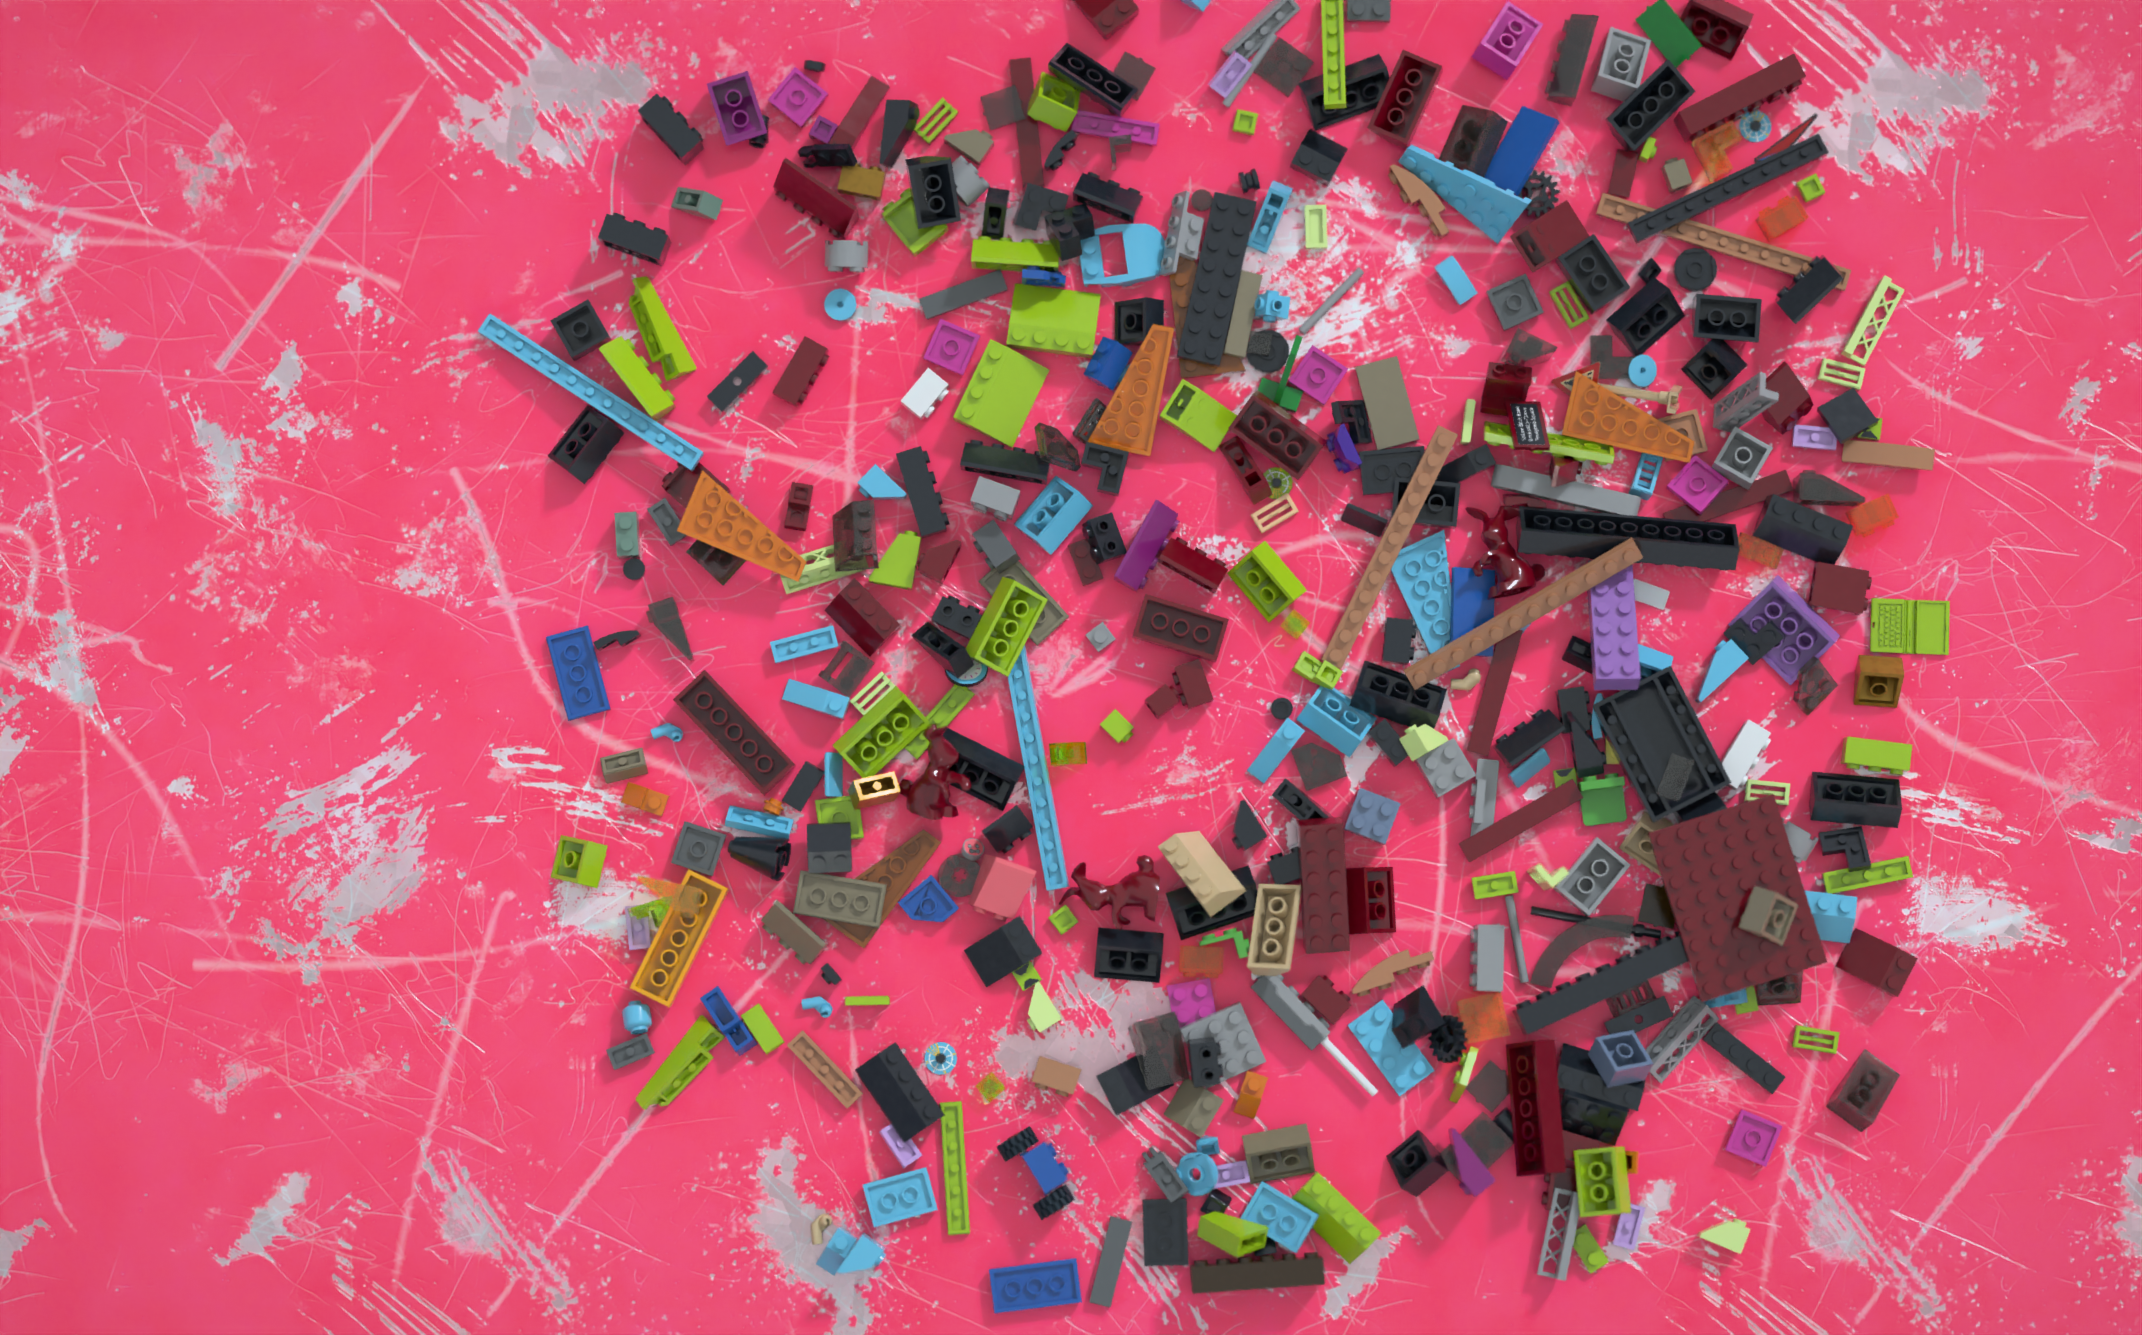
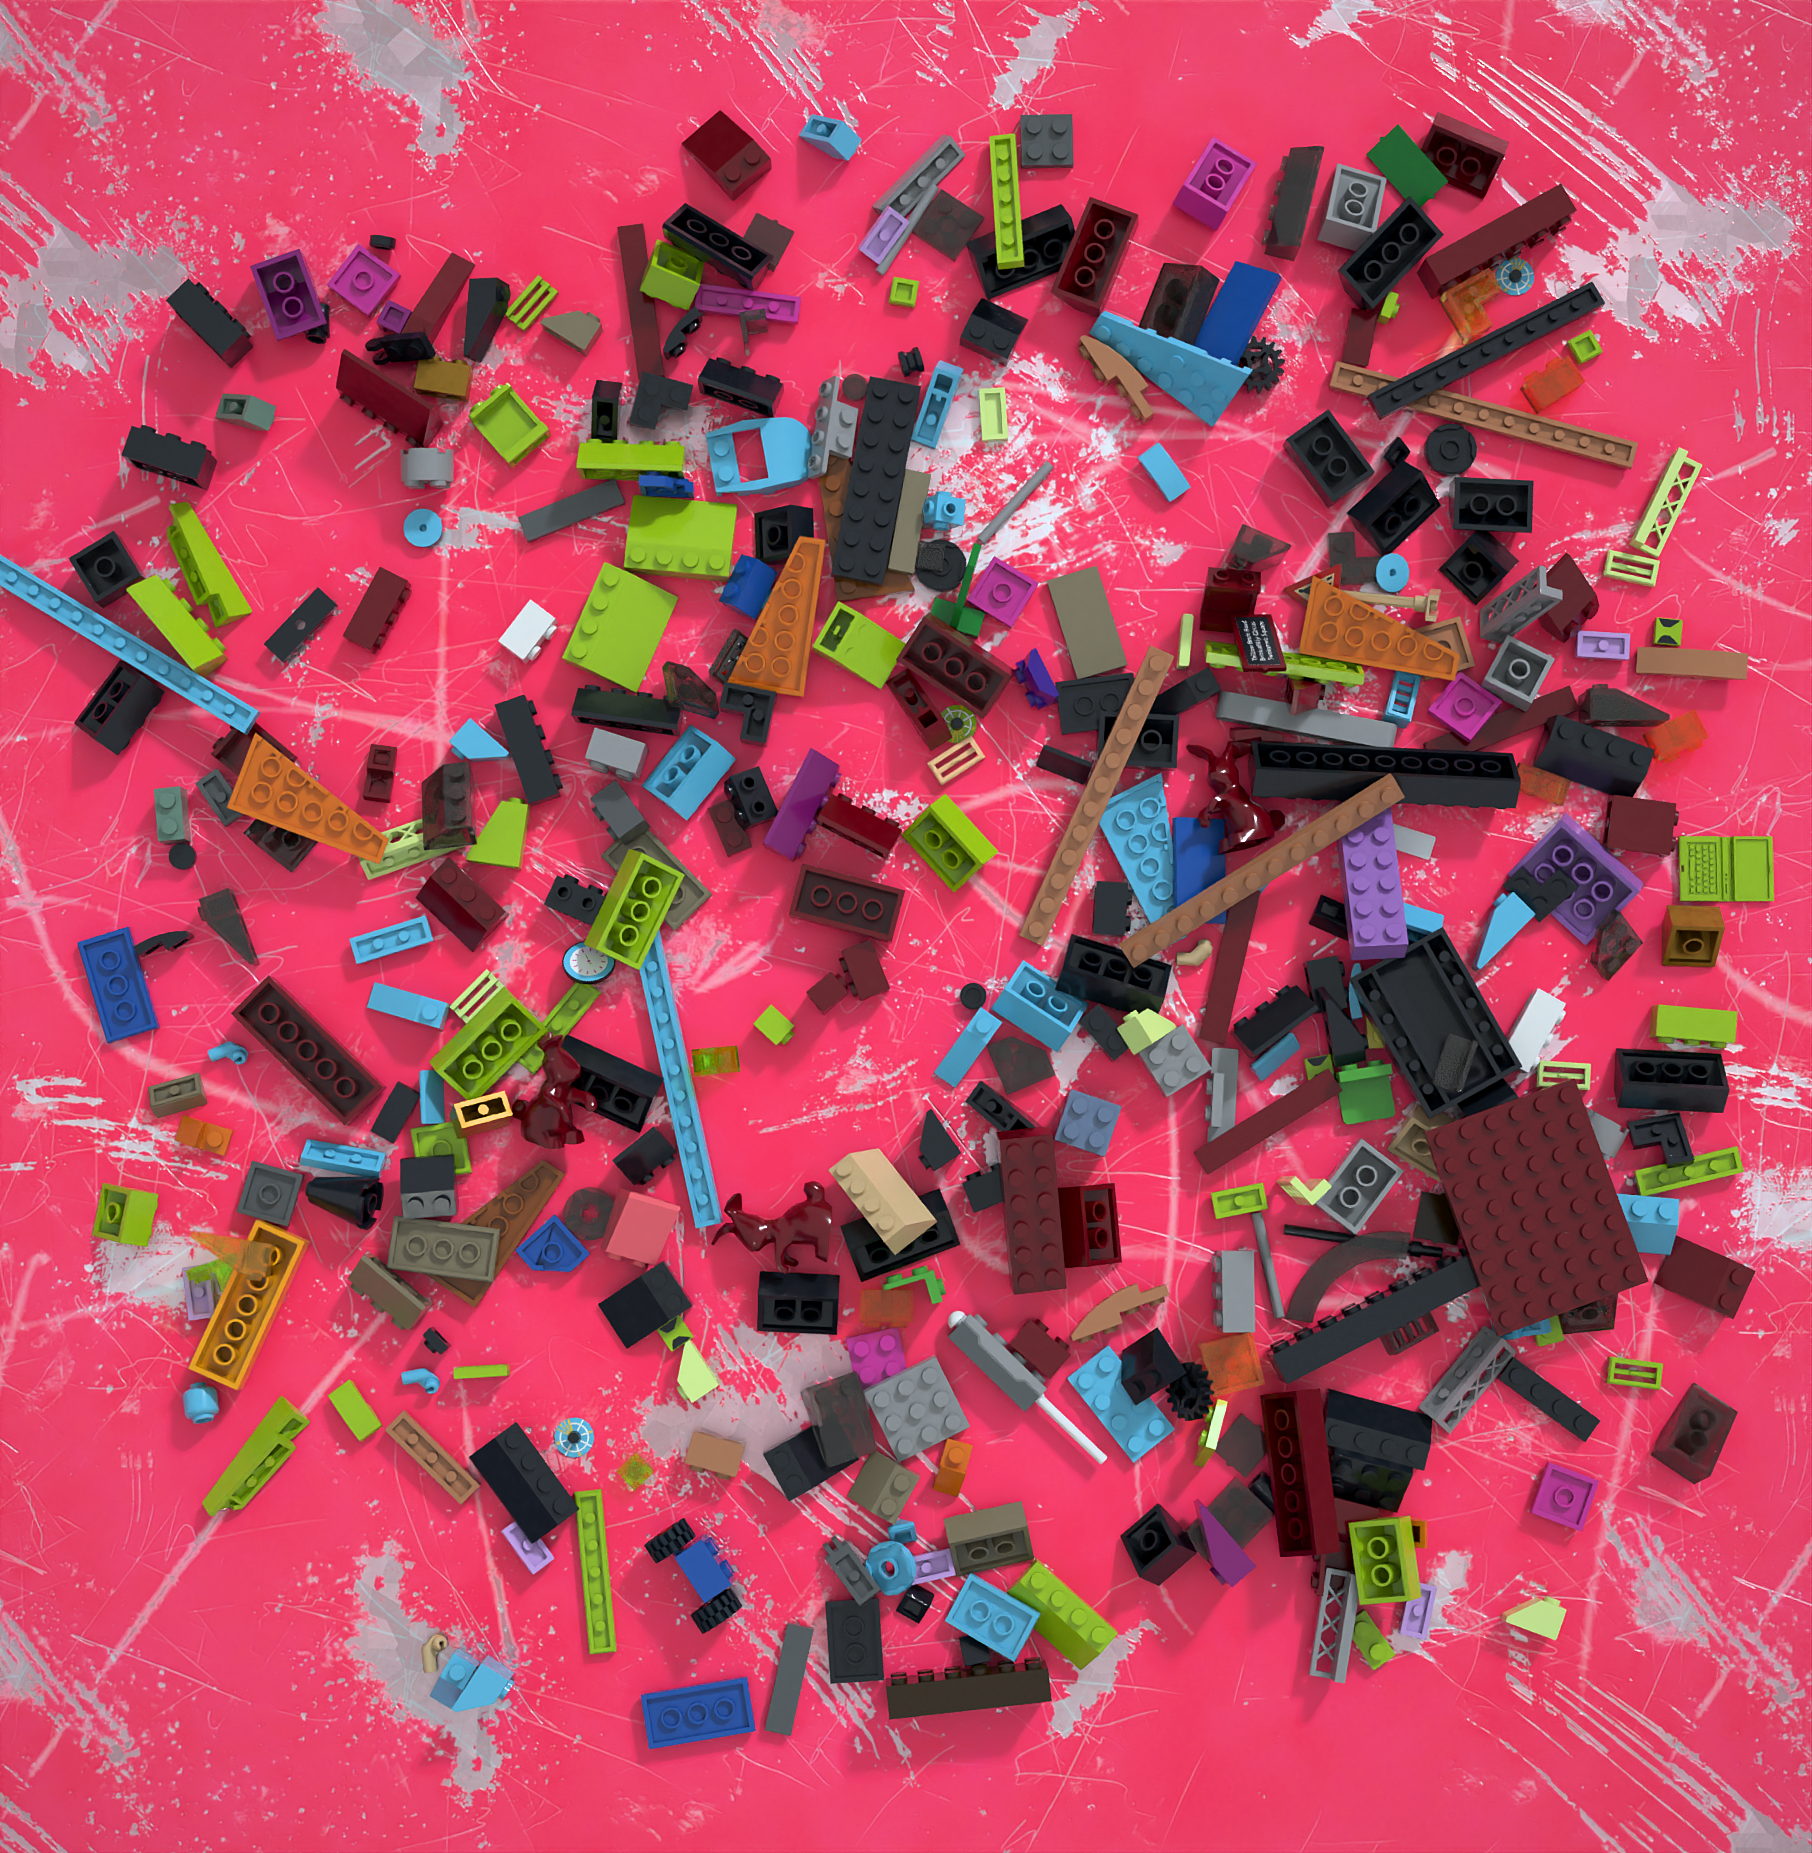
camera: 10 degrees left, 0 degrees up
dark grey plate [606,1033,655,1070] -> none
blue slope [700,986,758,1056] -> none
orange plate [763,798,784,816] -> none
clear smoke plate [818,640,875,698] -> none
medium azure plate [863,1167,938,1227] -> none
black slope [905,156,961,229] -> none
black slope [912,622,974,678] -> none
dark red slope [916,540,962,585] -> none
dark pink plate [923,319,980,376] -> none
light grey brick [952,155,990,207] -> none
tile [961,838,984,861] -> none
clear smoke piece [980,85,1026,131] -> none
black brick [1045,203,1095,261] -> none
lime tile [1048,904,1079,935] -> none
light grey plate [1085,622,1116,653] -> none
black brick [1187,1037,1223,1087] -> none
lime slope [1197,1211,1269,1257] -> none
tan slope [1247,884,1302,976] -> none
clear neon green plate [1280,609,1310,640] -> none
lime slope [1292,651,1343,690] -> none
black plate [1331,400,1372,445] -> none
dark grey plate [1486,273,1544,331] -> none
dark red slope [1510,200,1590,273] -> none
lime tile [1549,281,1589,330] -> none
sand blue brick [1588,1030,1653,1088] -> none
black tile [1604,996,1673,1035] -> none
dark tan brick [1661,157,1693,193] -> none
dark tan slope [1739,886,1798,946] -> none
sticker [1754,114,1818,162] -> none
black slope [1775,254,1844,324] -> none
black tile [1817,388,1878,444] -> none

